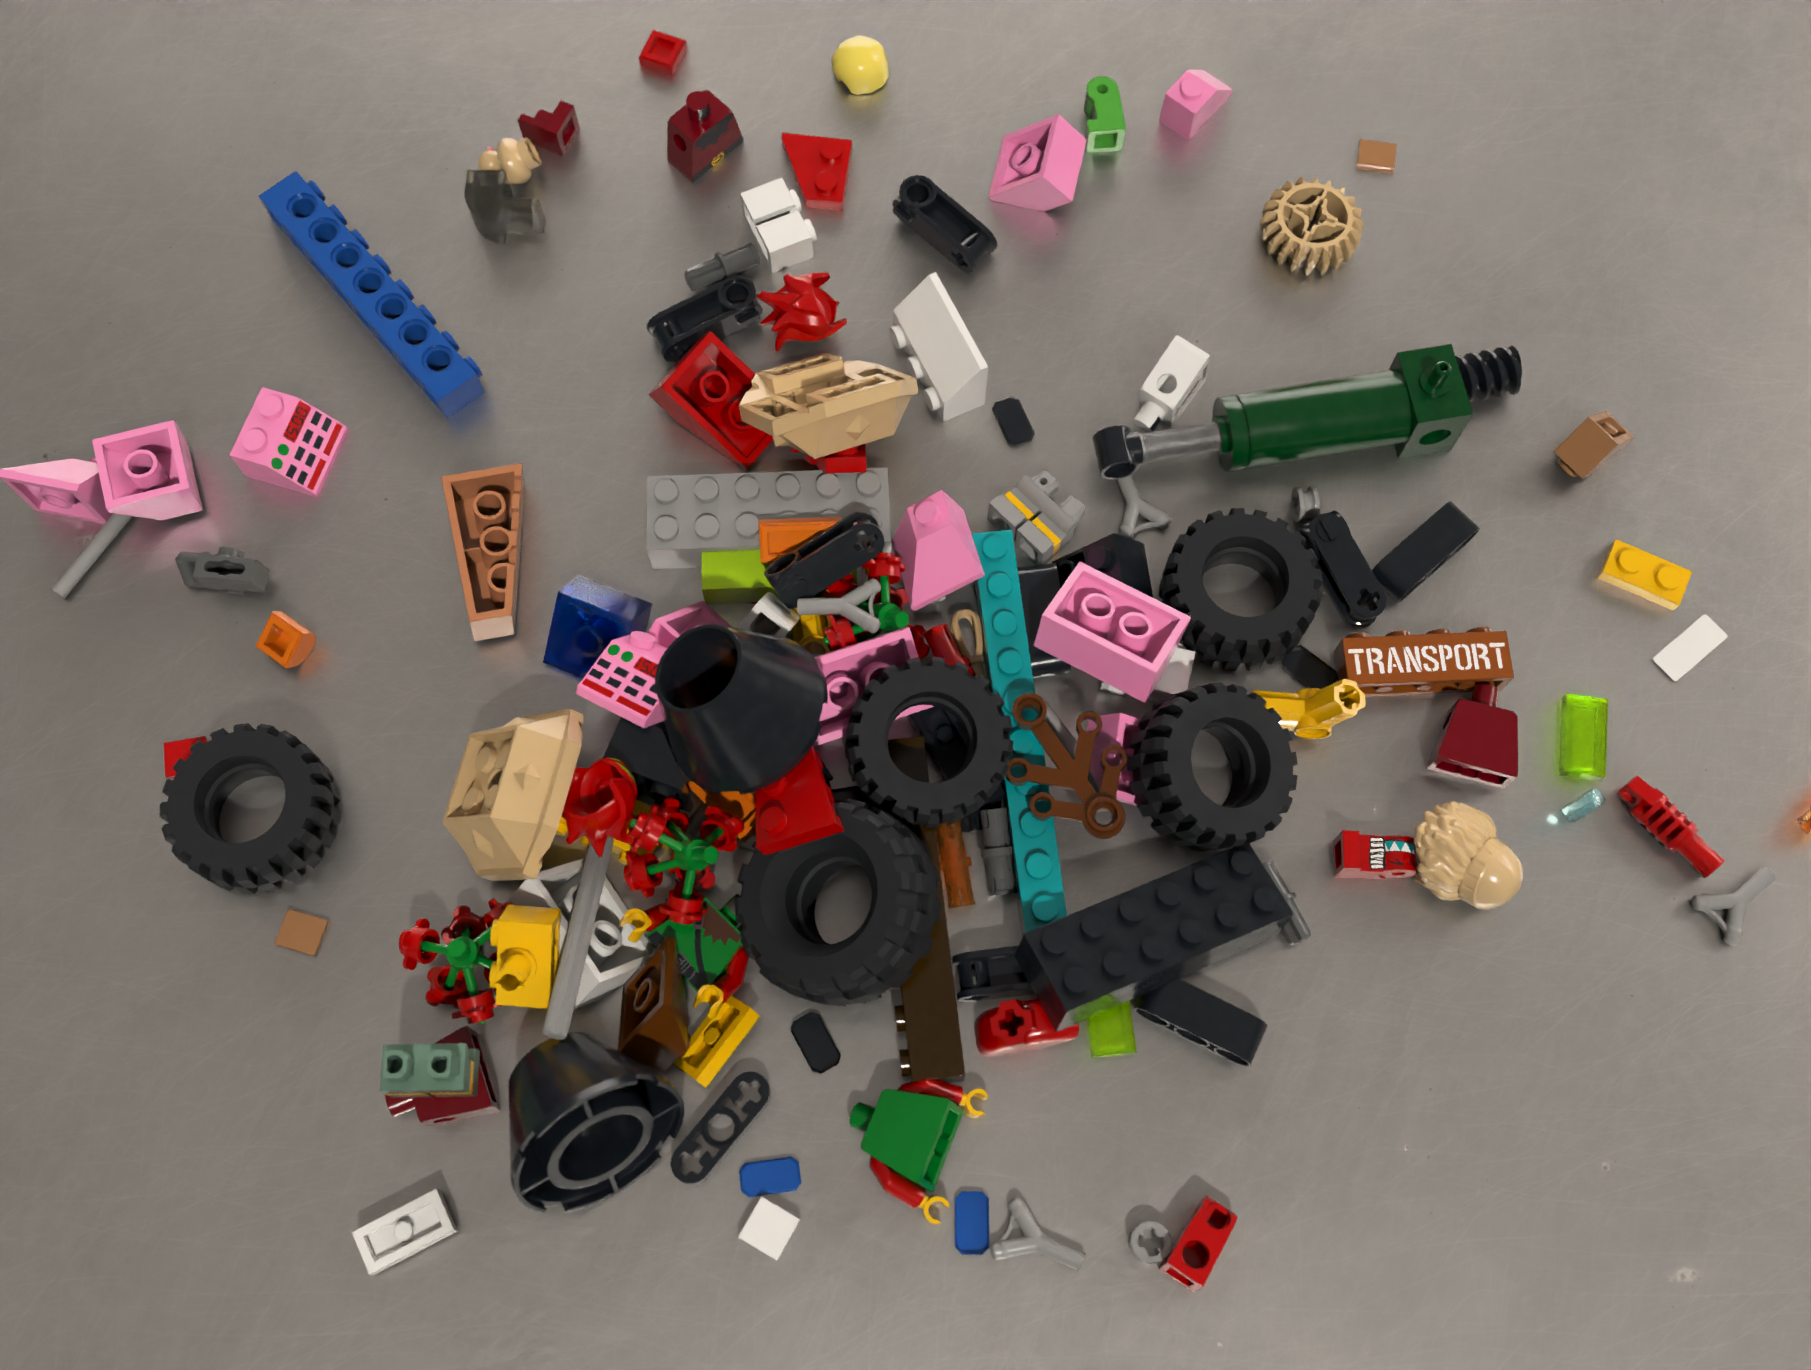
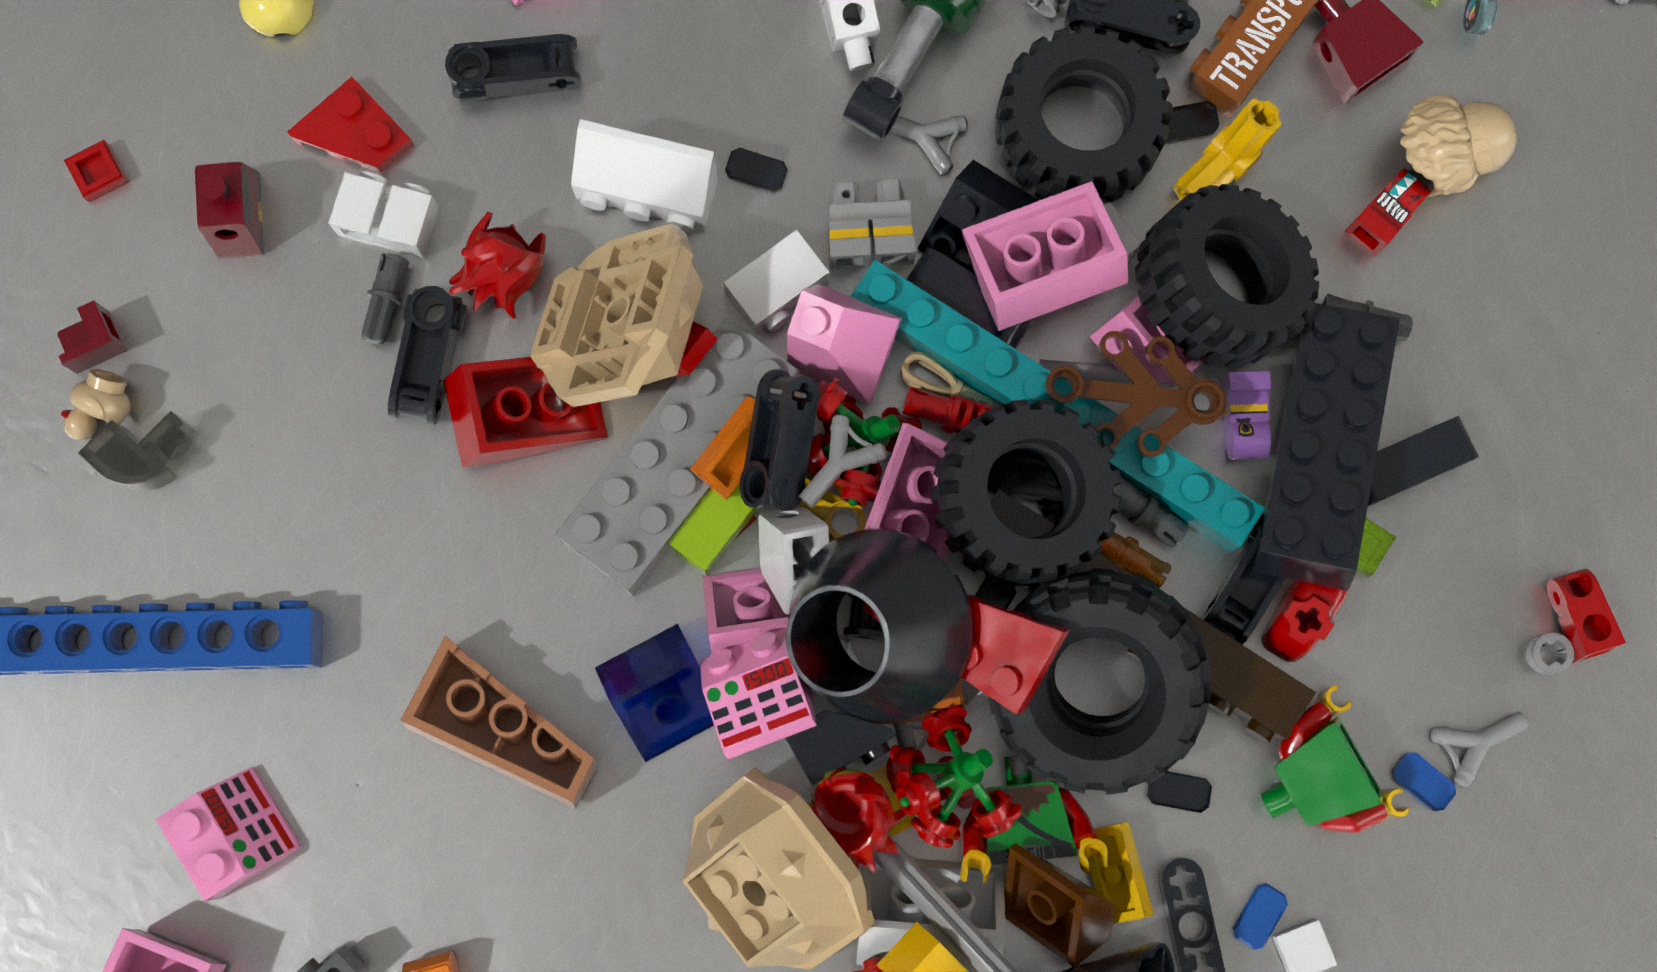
camera: 55 degrees left, 10 degrees up
none -> white piece [724,230,829,335]
none -> medium lavender leg [1219,371,1271,459]

